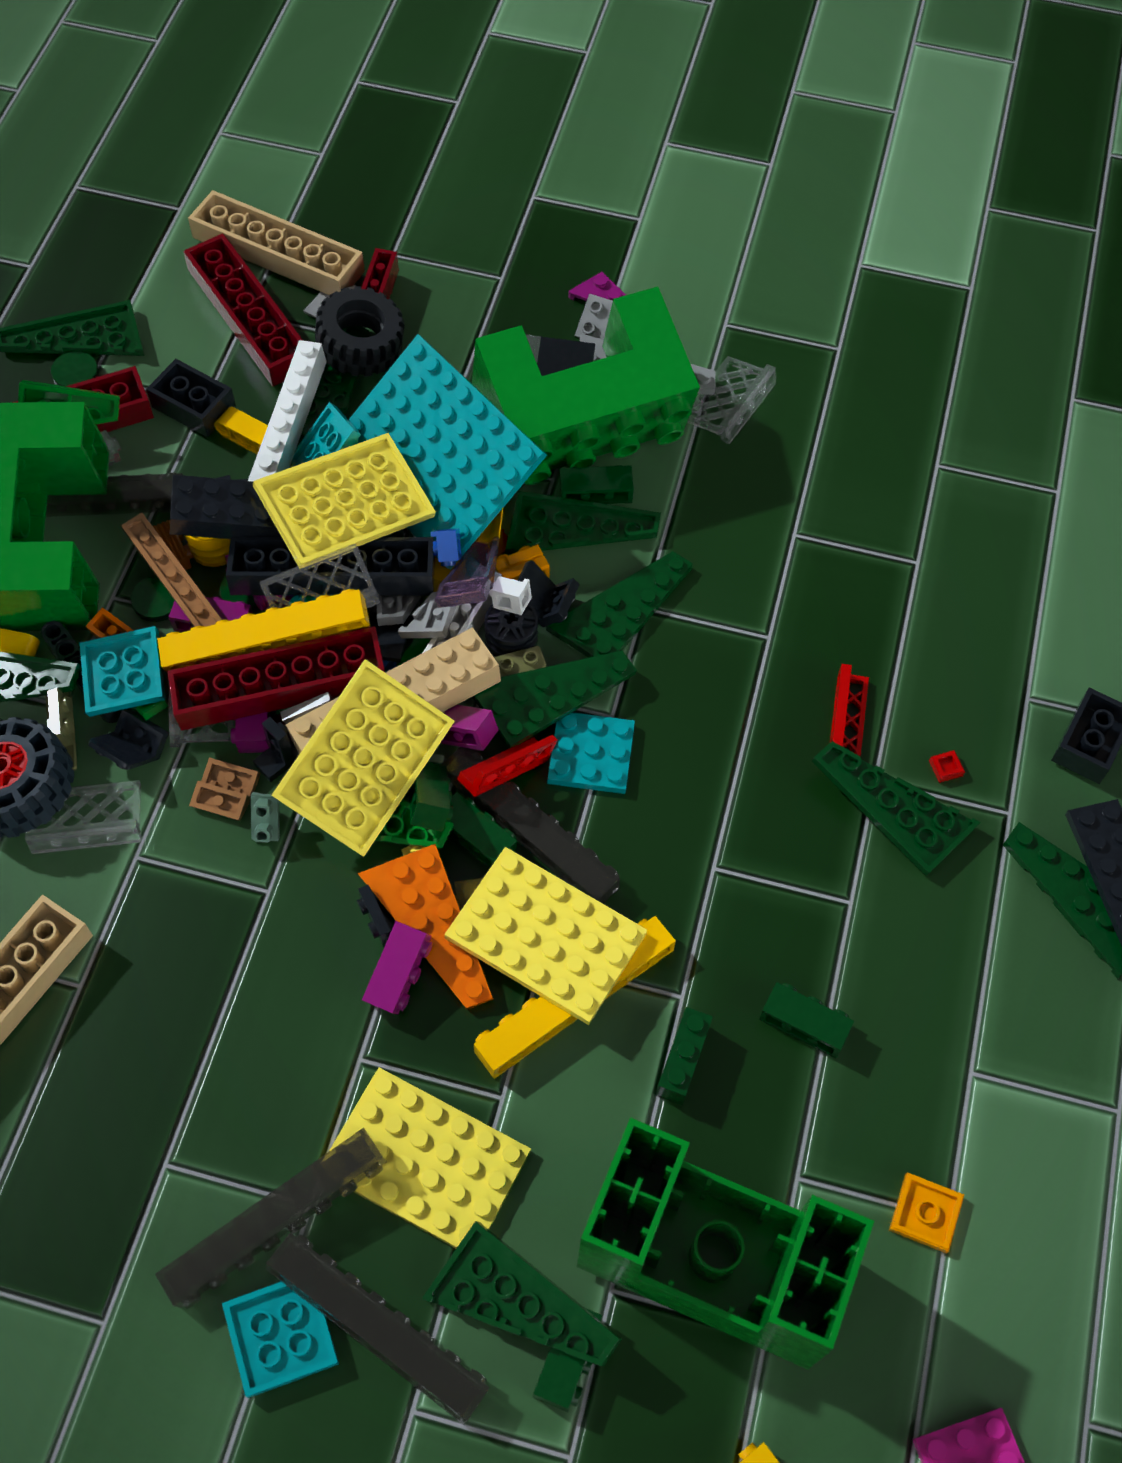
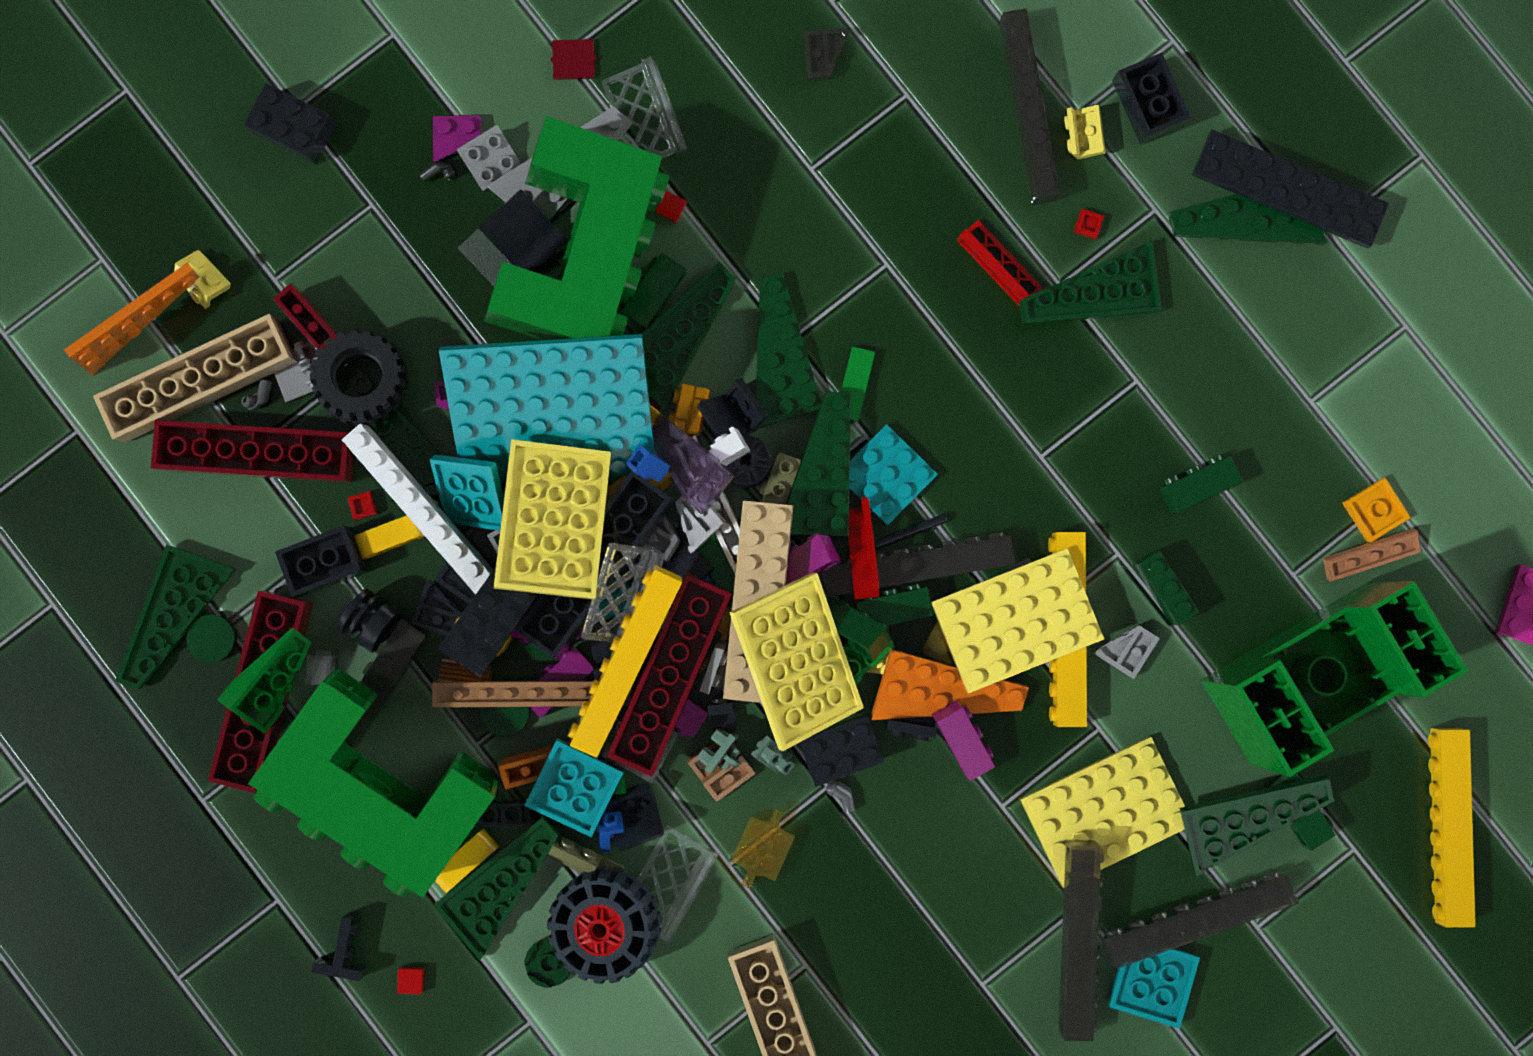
camera: 50 degrees left, 25 degrees up
none -> orange wing [64,262,199,376]
none -> light yellow bracket [174,250,231,309]
none -> dark grey arm [241,379,272,410]
none -> black brick [244,83,337,165]
none -> black wheel [337,588,402,653]
none -> red tile [347,491,379,521]
none -> pearl dark grey arm [419,162,456,182]
none -> dark red piece [550,39,597,80]
none -> blue bracket [597,812,624,853]
none -> red tile [655,191,687,224]
none -> sand green hips [697,728,741,773]
none -> clear yellow plate [731,808,795,889]
none -> black brick [799,714,884,787]
none -> clear smoke wing [803,28,849,80]
none -> dark grey arm [826,781,855,812]
none -> green tile [841,346,875,422]
none -> black bar [874,514,947,550]
none -> clear smoke brick [999,8,1060,205]
none -> light yellow bracket [1064,105,1106,160]
none -> light grey wing [1093,625,1160,679]
none -> nougat tile [1323,528,1421,582]

